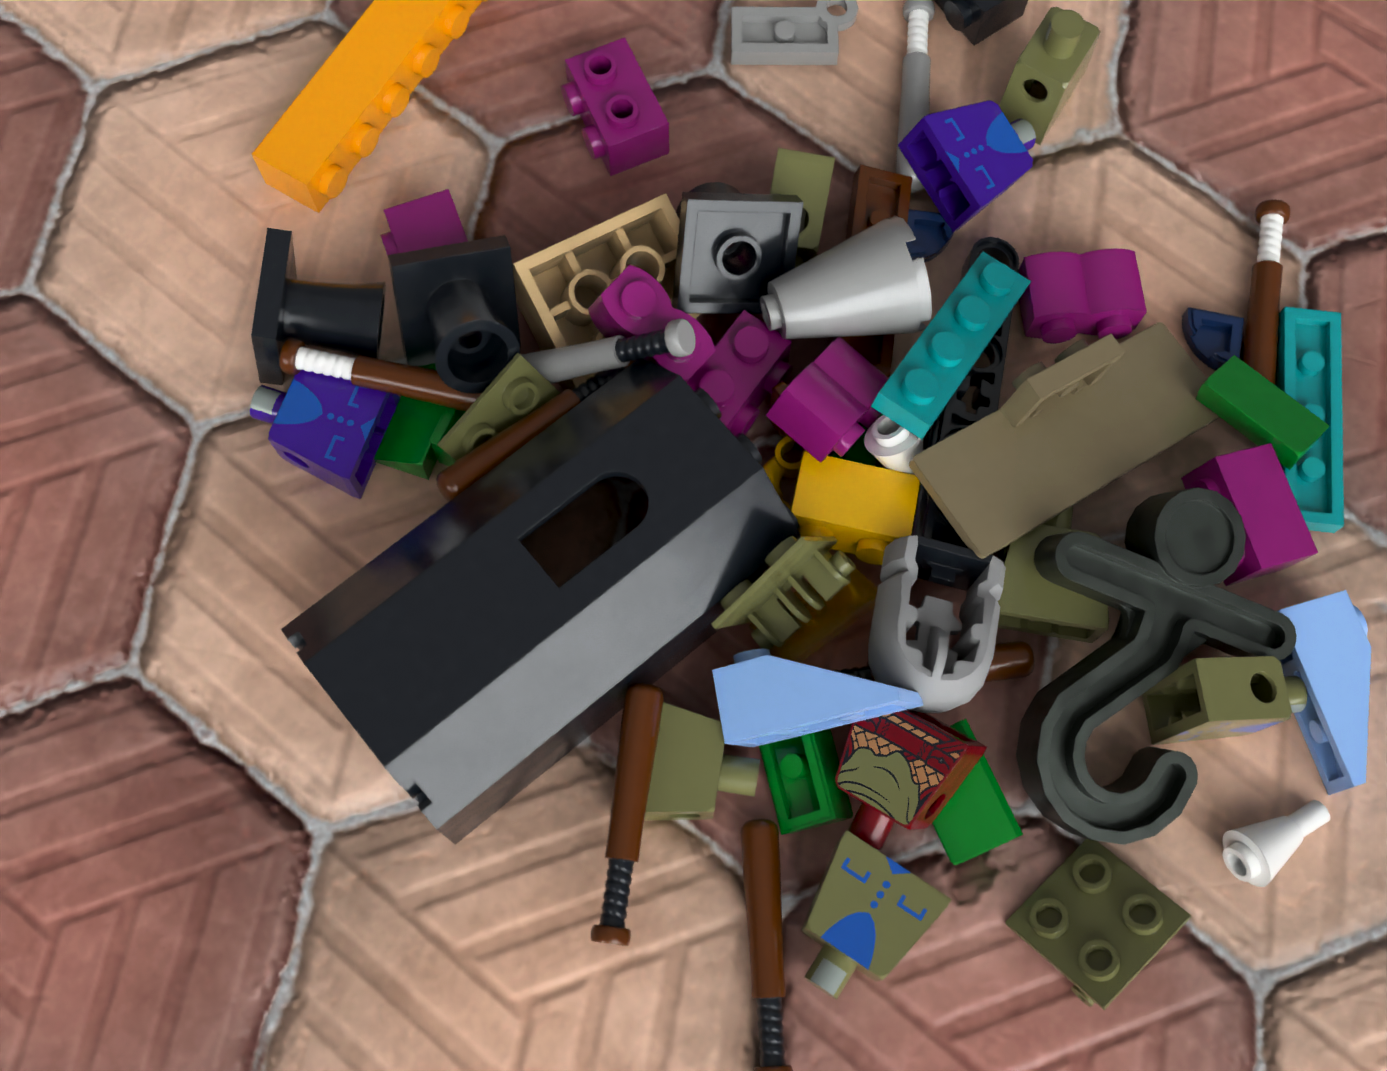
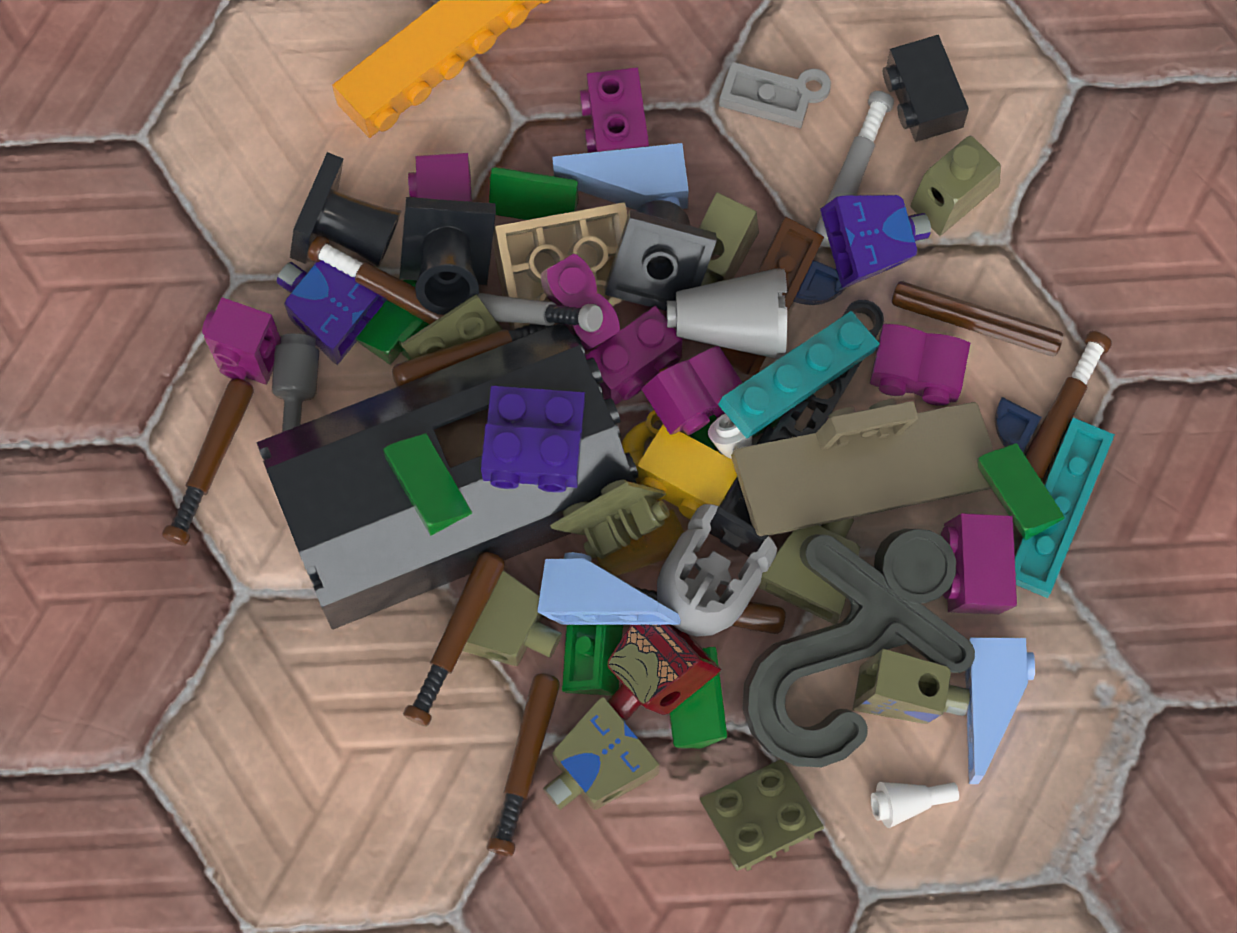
camera: 20 degrees right, 0 degrees up
none -> reddish brown piece [162,378,254,546]
none -> magenta brick [202,297,280,385]
none -> dark grey piece [272,334,320,432]
none -> green slope [383,433,472,536]
none -> dark purple plate [481,386,585,492]
none -> green slope [489,167,579,220]
none -> light blue slope [552,143,689,210]
none -> reddish brown axle [892,281,1063,356]

